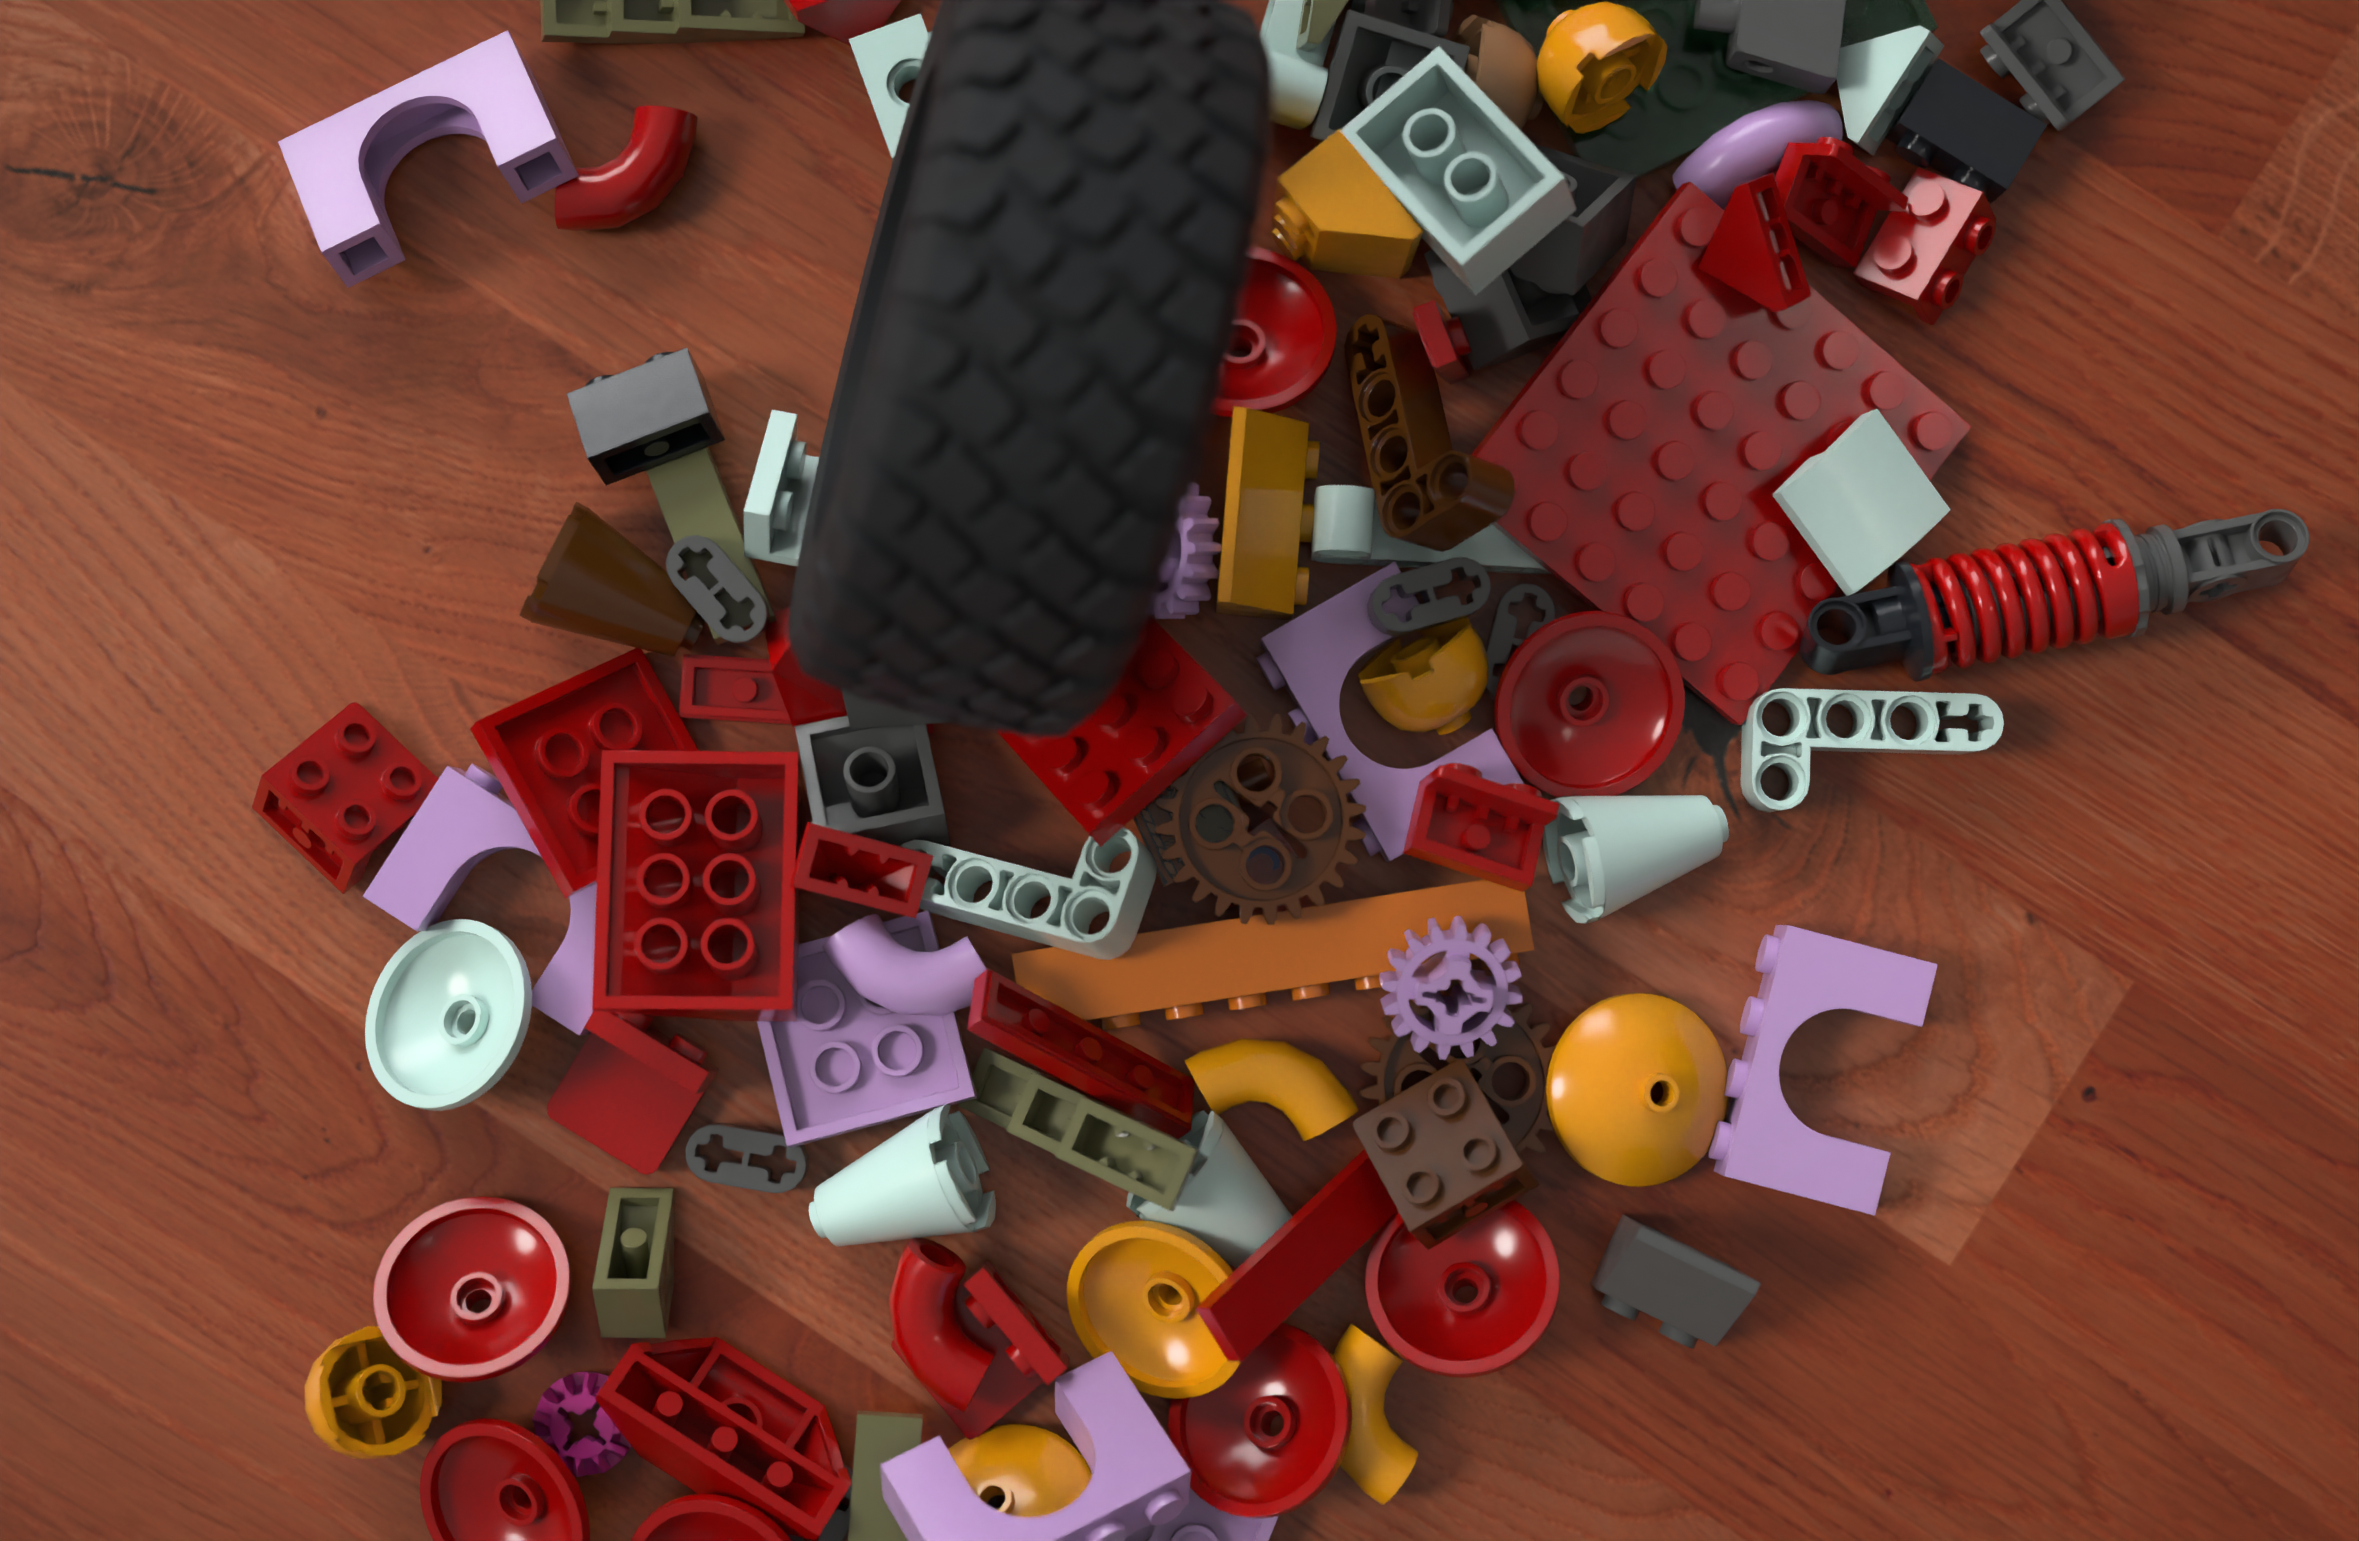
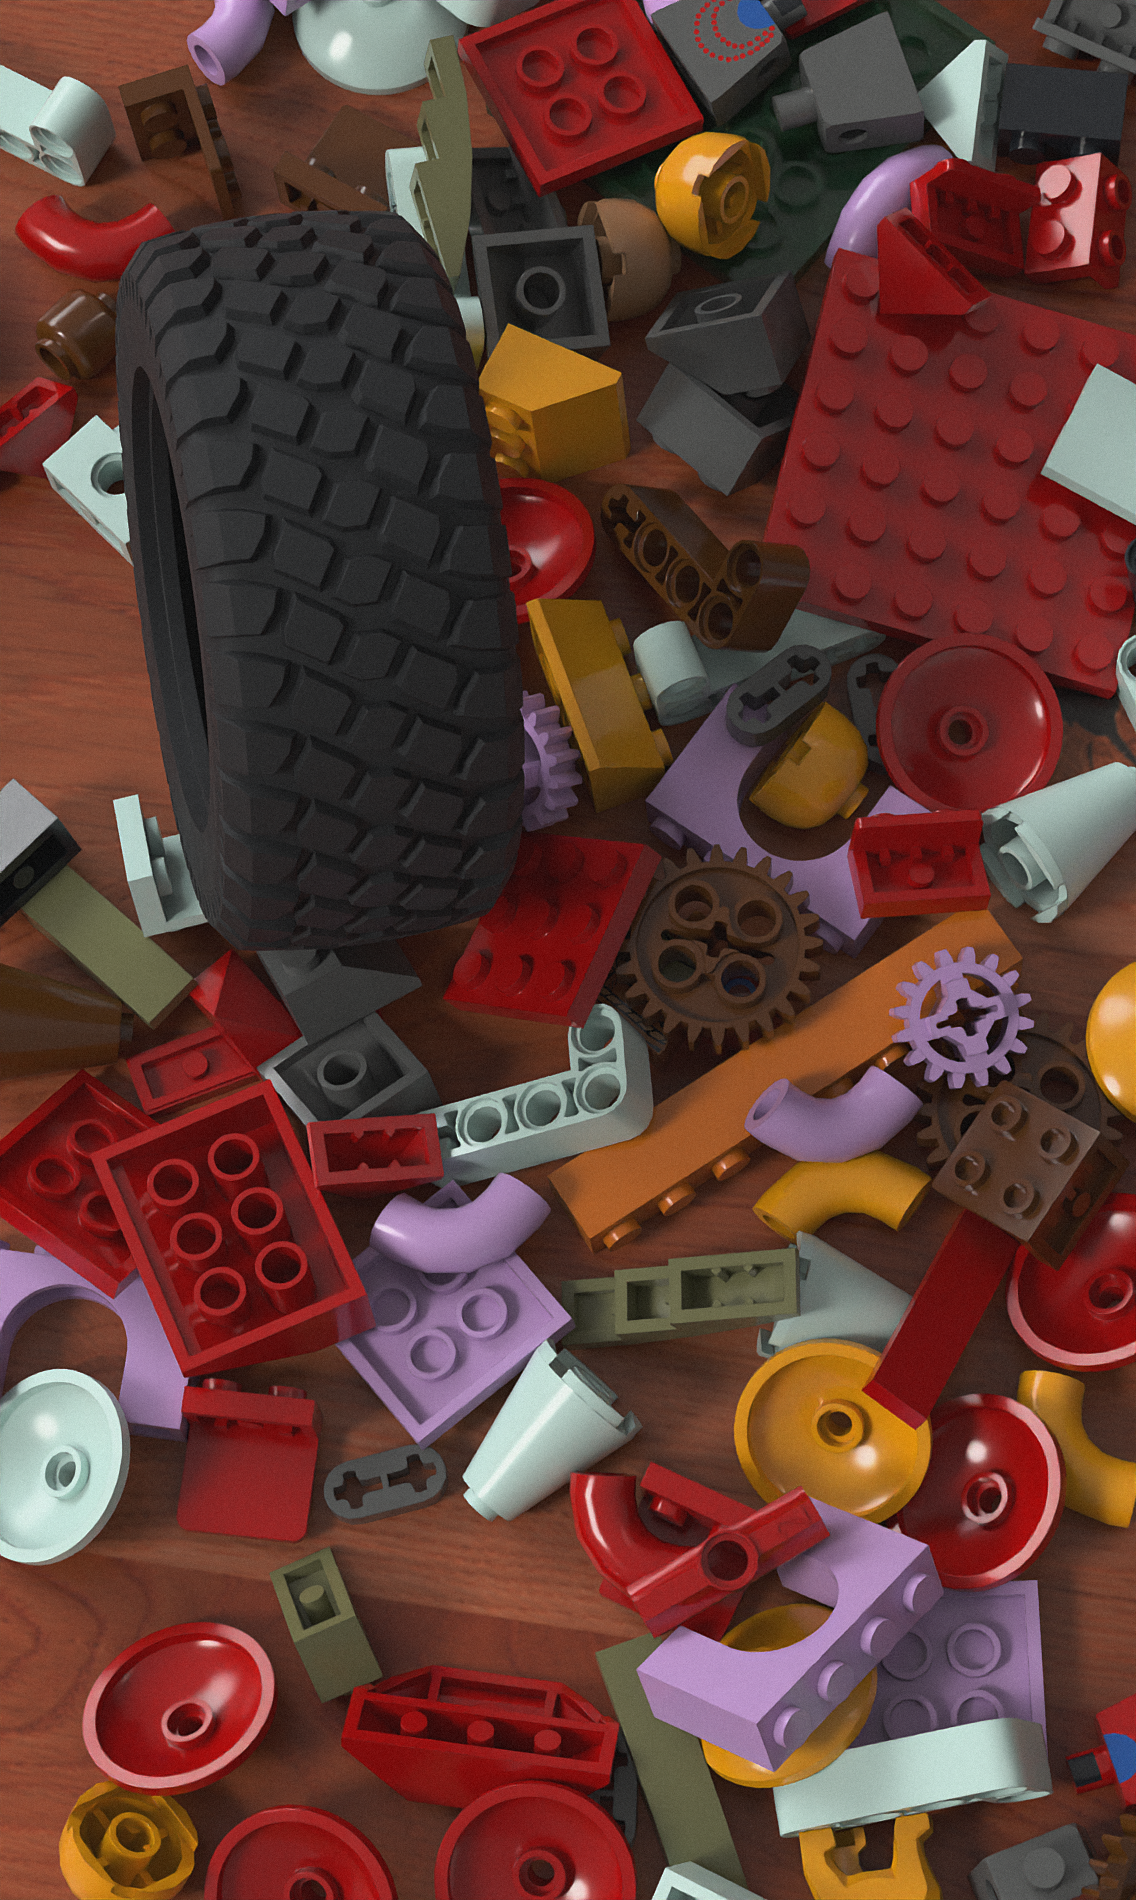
camera: 10 degrees left, 15 degrees down
dark pink gear [532,1372,631,1477] -> none
dark grey beam [666,535,770,644] -> none
red tile [967,968,1195,1139] -> none
light aqua brick [1341,46,1577,296] -> none
red plate [1412,300,1472,385] -> none
none -> red piece [625,1485,830,1640]
none -> lavender cylinder [744,1066,923,1163]

